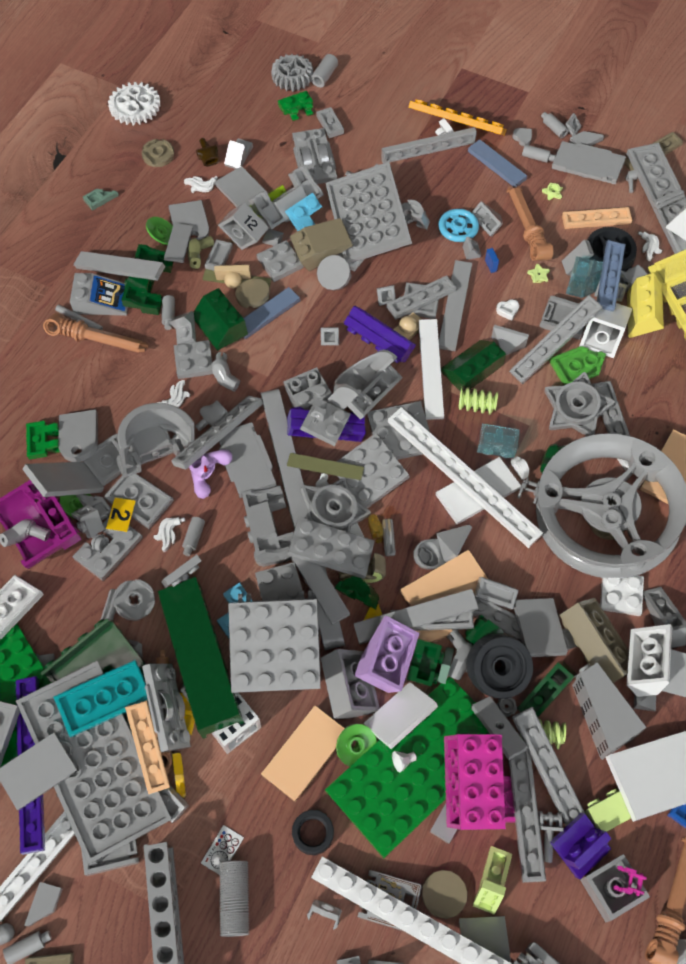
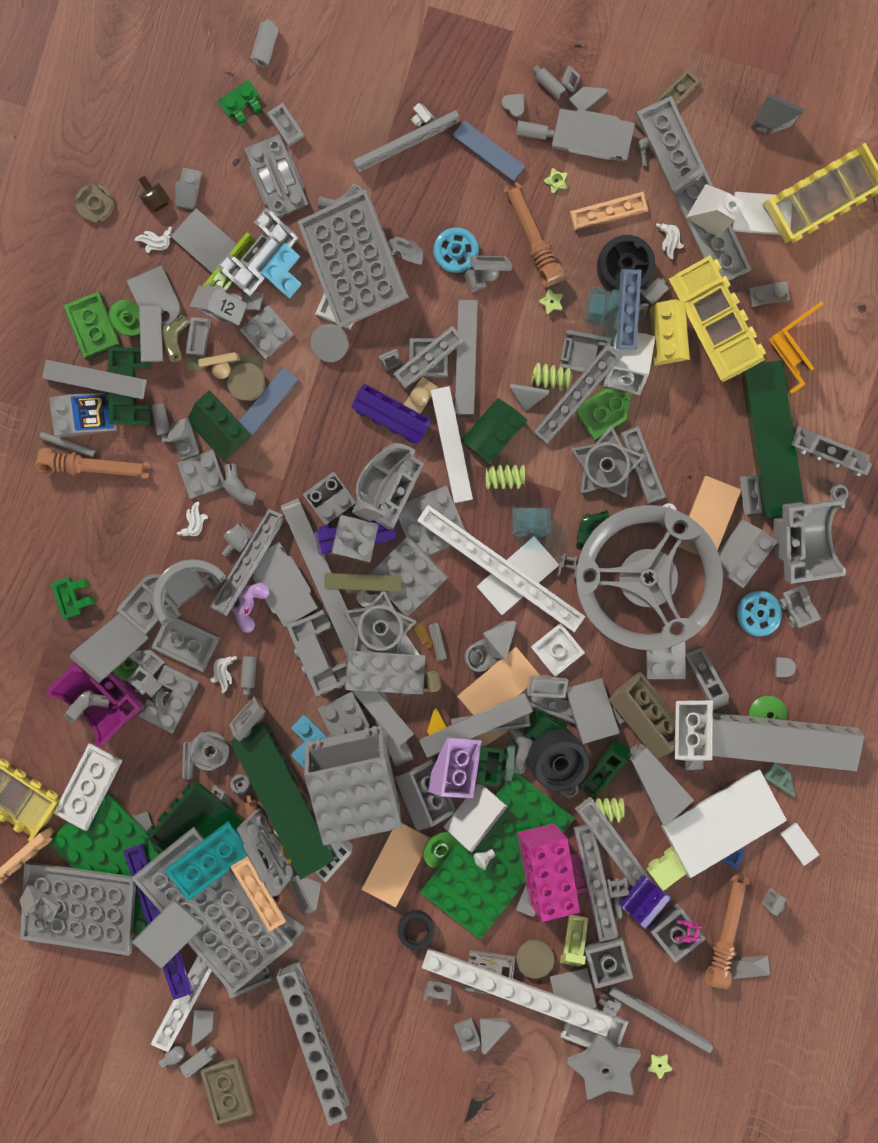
camera: 10 degrees left, 25 degrees up
light grey tile [58,409,98,462] -> none
sand green tile [82,189,118,211] -> none
yellow sticker [106,498,136,532] -> none
white gear [108,82,161,126] -> none
yellow tile [172,753,186,798] -> none
white sticker [201,825,244,875] -> none
light grey piece [219,861,250,937] -> none
light grey gear [271,54,313,92] -> none
dark tan slope [290,218,353,272] -> none
light grey slope [321,327,339,345] -> none
dark green cylinder [335,576,379,610] -> none
light orange plate [409,99,507,136] -> none
light grey slope [472,201,503,237] -> none
light grey tile [472,696,528,760] -> none
blue tile [485,248,499,273] -> none
white tile [496,299,519,321] -> none
white tile [511,456,529,480] -> none
light grey tile [562,239,594,276] -> none
light grey tile [601,509,622,530] -> none
none -> bright green tile [63,291,121,359]
none -> light grey tile [230,775,250,795]
none -> light grey slope [288,875,321,914]
none -> light grey tile [470,255,512,282]
none -> yellowish green piece [531,363,572,392]
none -> white plate [531,623,585,677]
none -> light grey brick [584,935,633,989]

